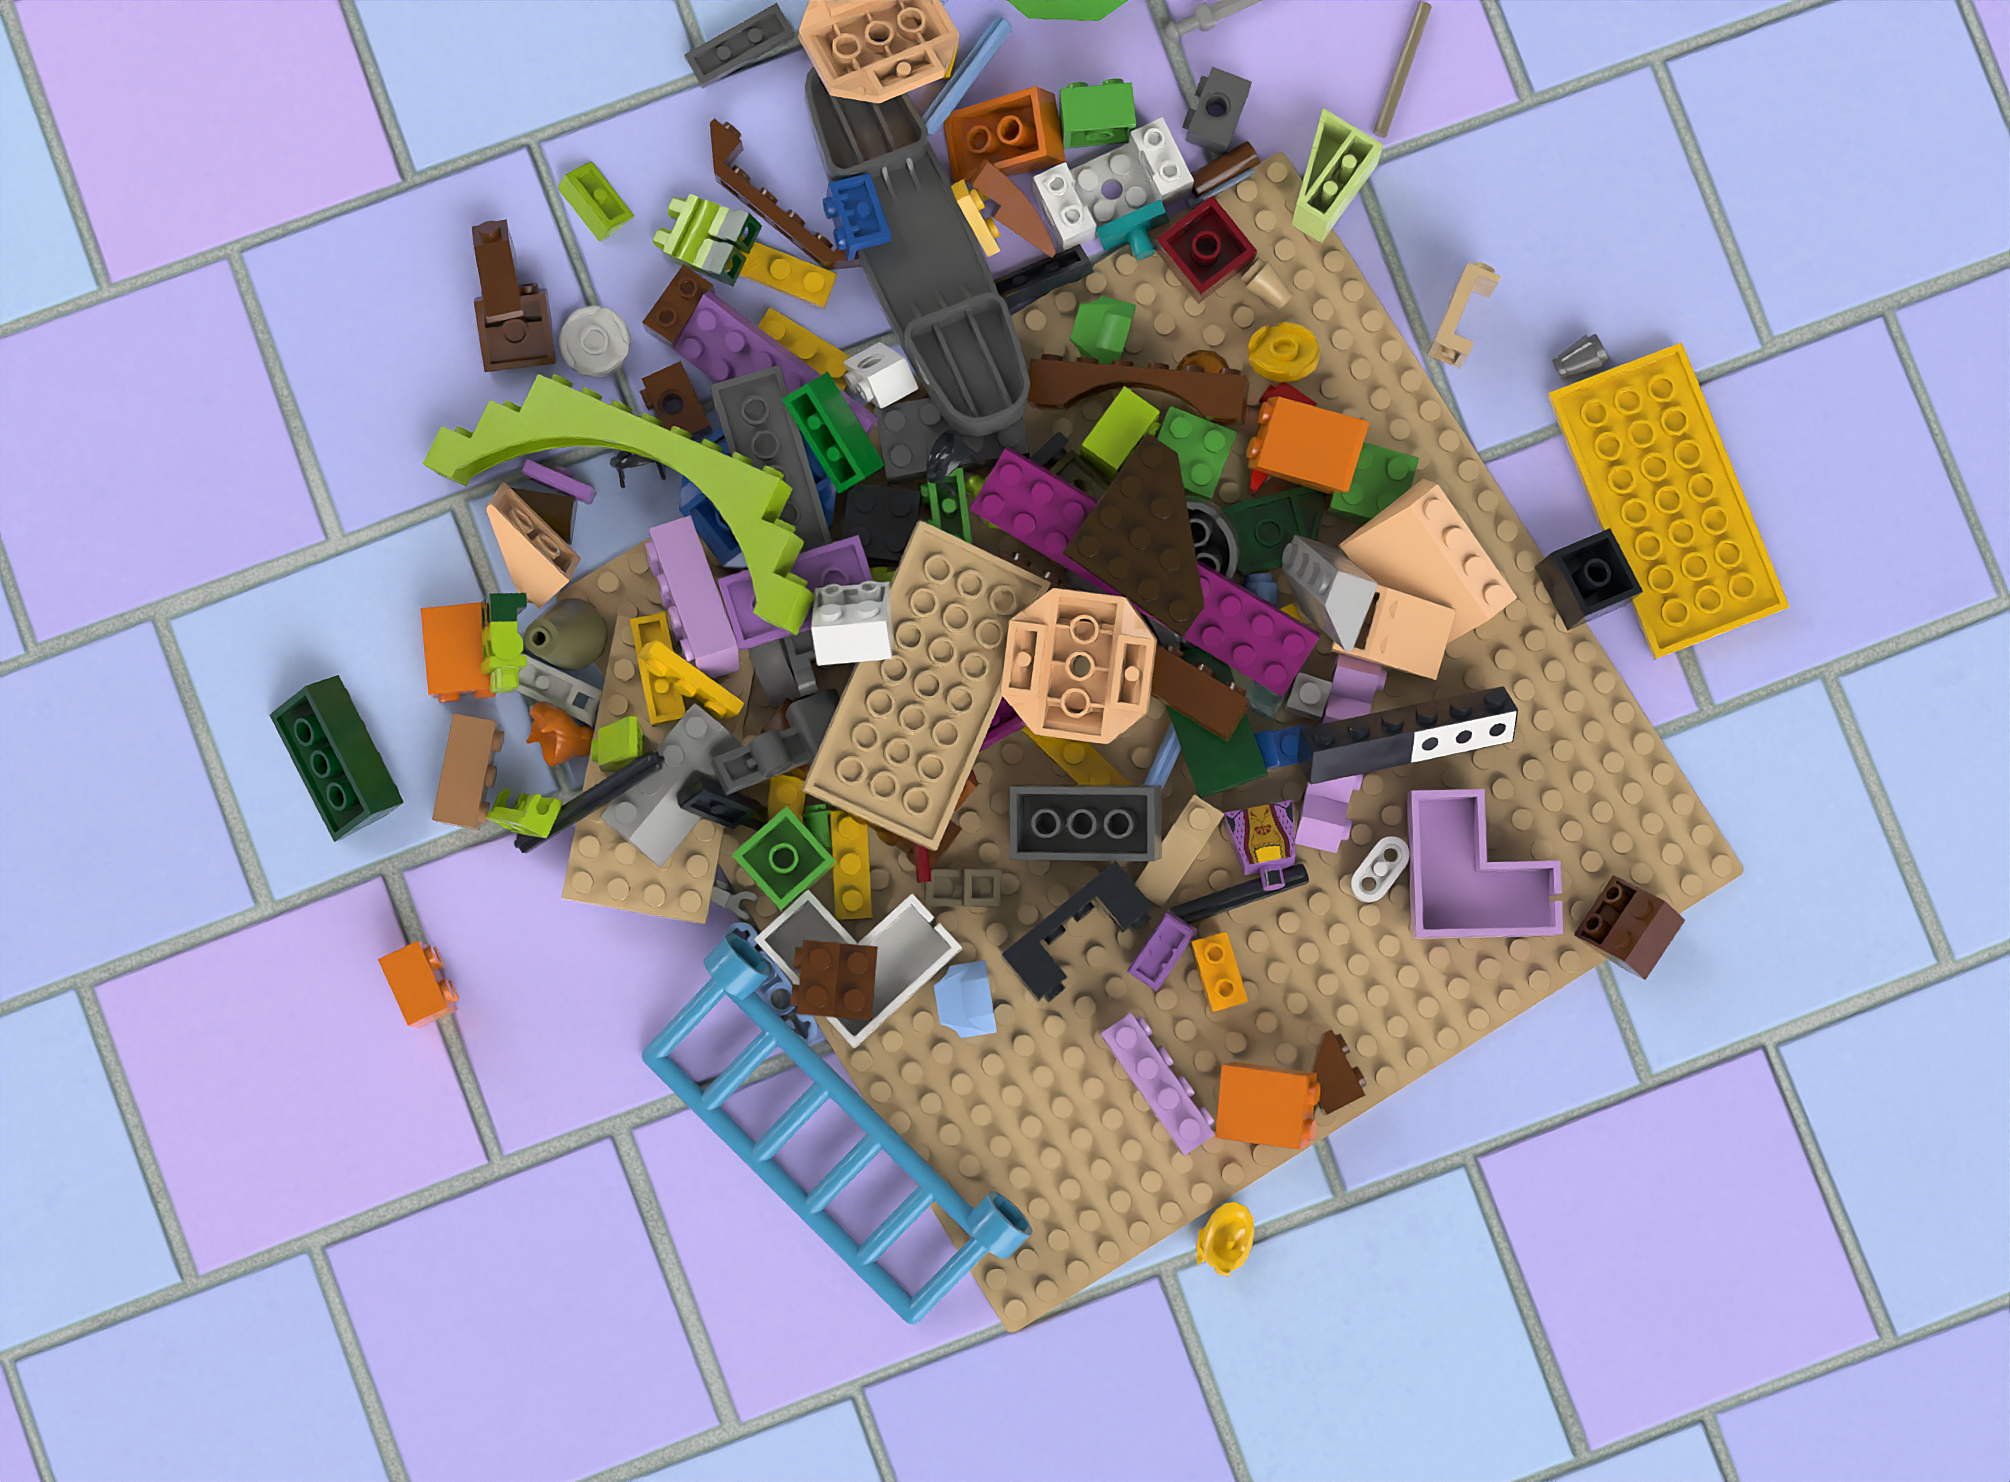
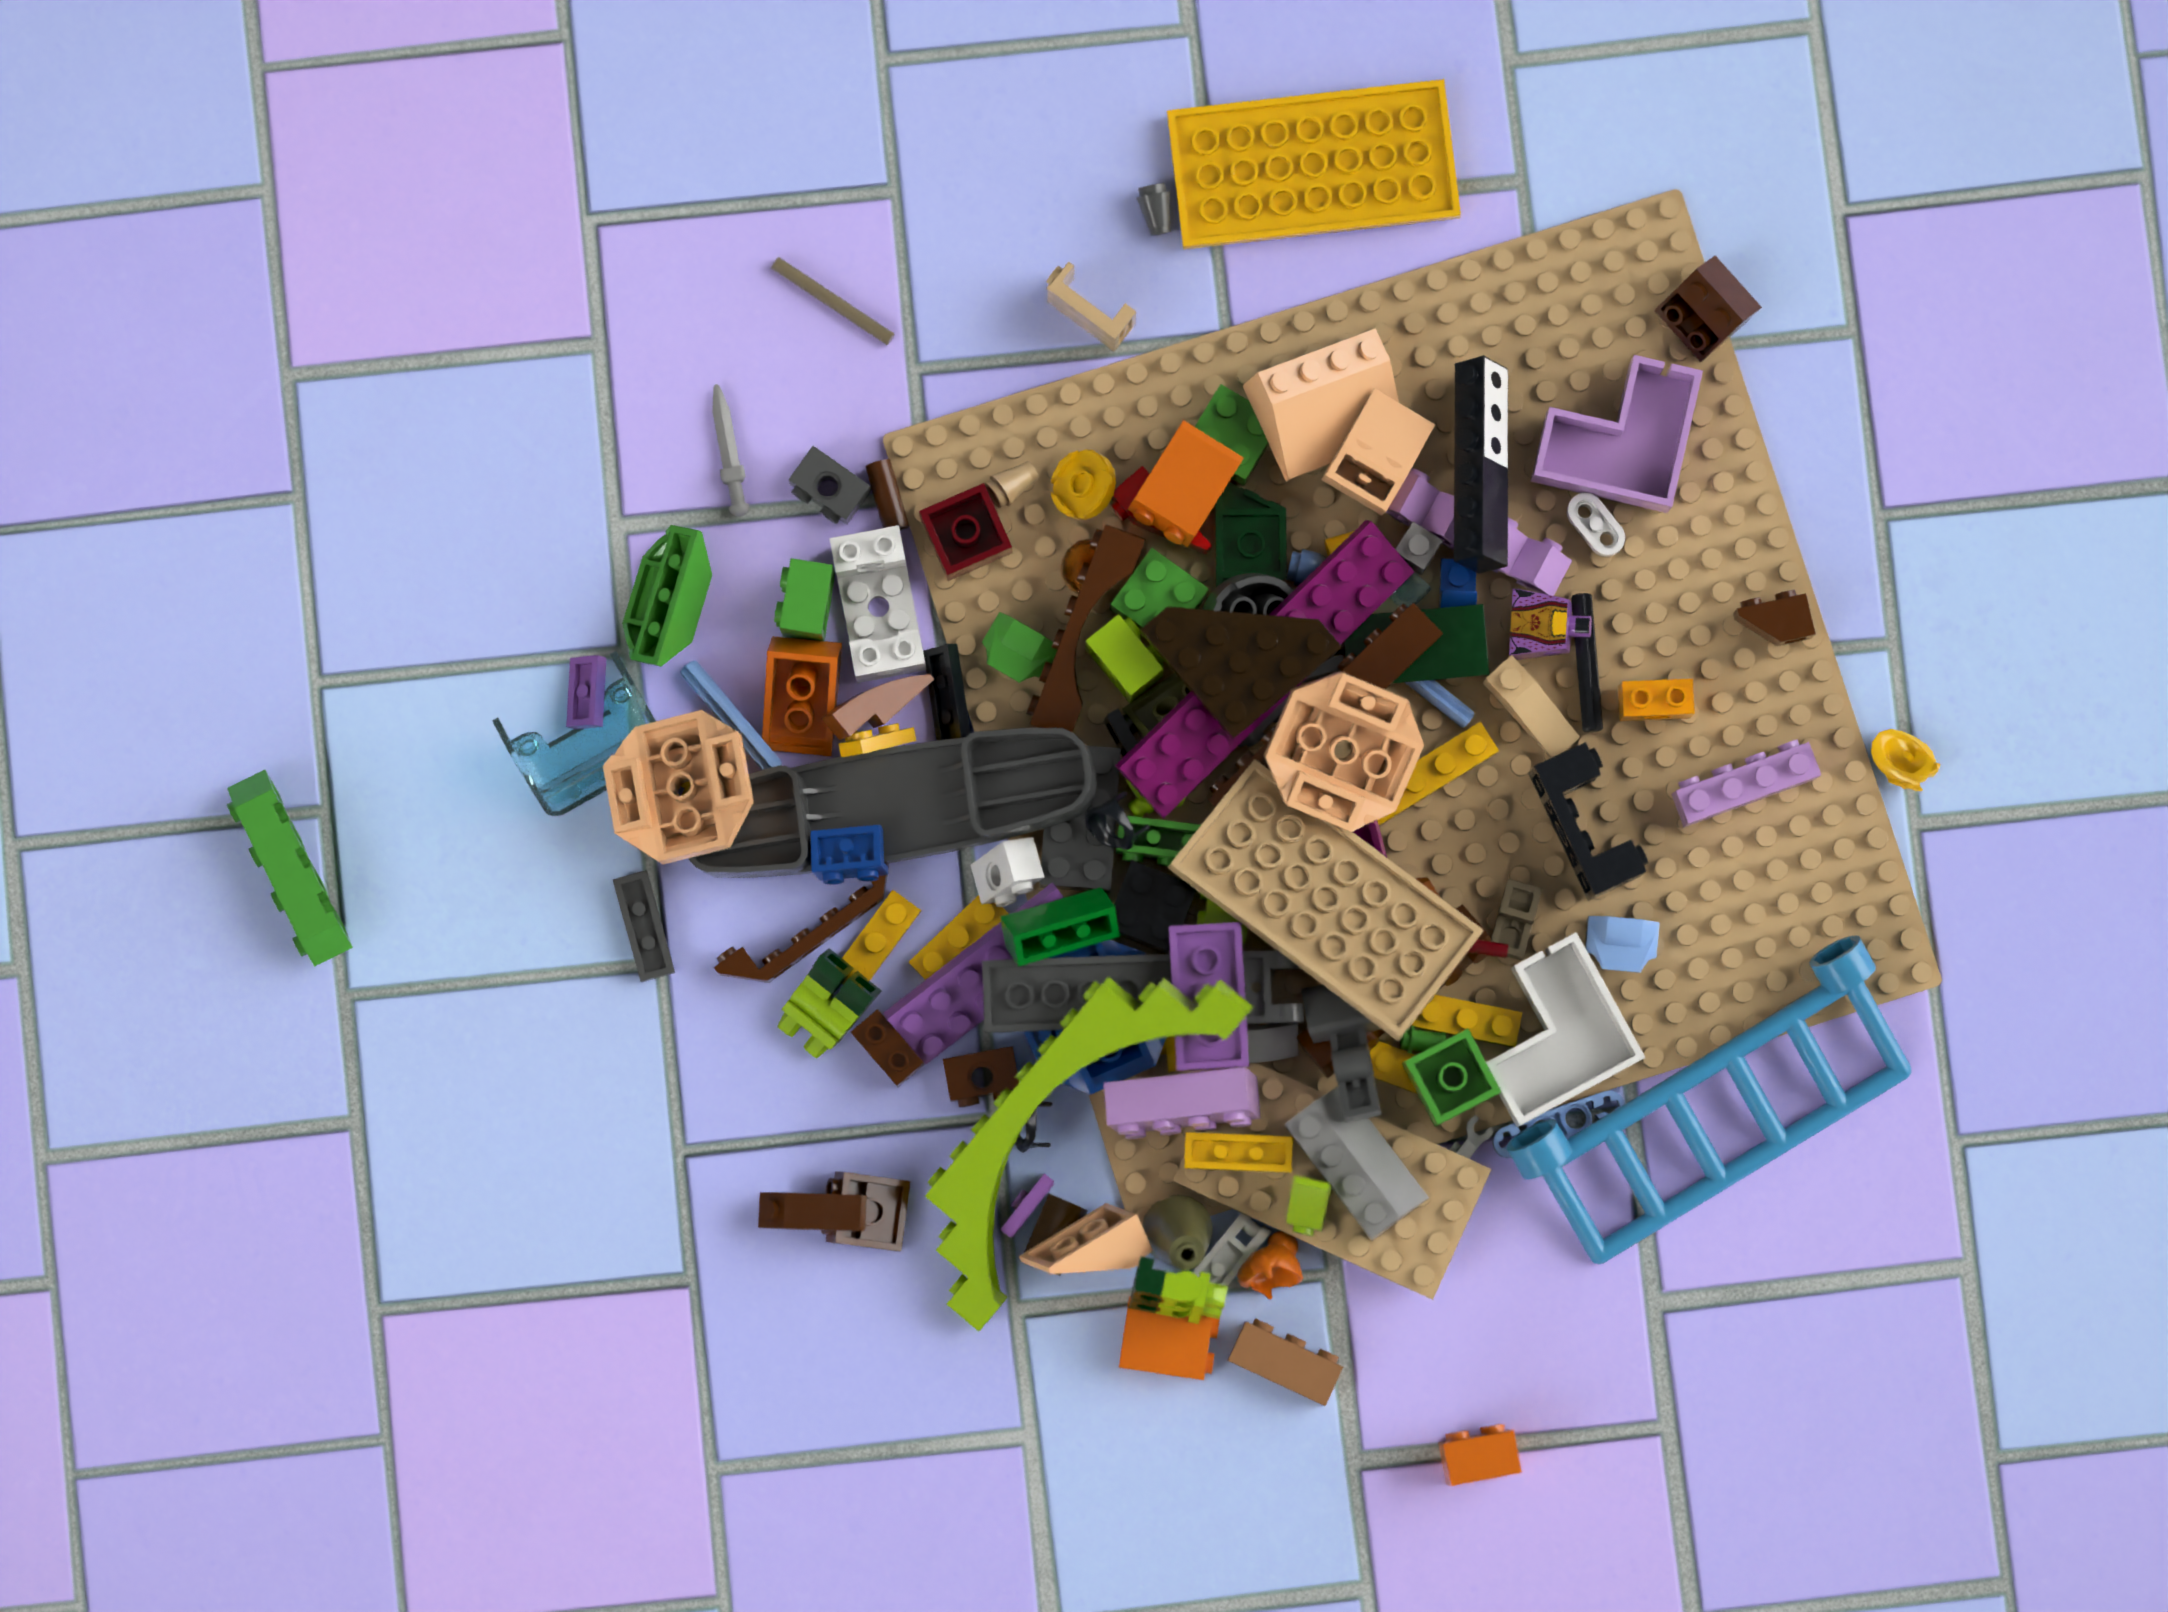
camera: 75 degrees left, 0 degrees up
dark green slope [269,675,404,842] -> none
lime hinge [485,789,563,838] -> none
black axle [514,749,665,854] -> none
lime slope [558,161,634,241] -> none
white tile [558,305,631,378] -> none
yellow plate [638,640,745,719] -> none
black hinge [677,777,769,831] -> none
reddish brown plate [791,940,878,1021] -> none
white slope [811,581,893,665] -> none
dark grey brick [1009,784,1162,861] -> none
teal tile [1096,199,1170,260] -> none
medium lavender plate [1126,910,1198,992] -> none
sand blue piece [1185,167,1255,211] -> none
orange brick [1215,1062,1320,1150] -> none
light grey slope [1282,534,1378,652] -> none
yellowish green wedge [1291,108,1384,243] -> none
black brick [1535,528,1643,631] -> none

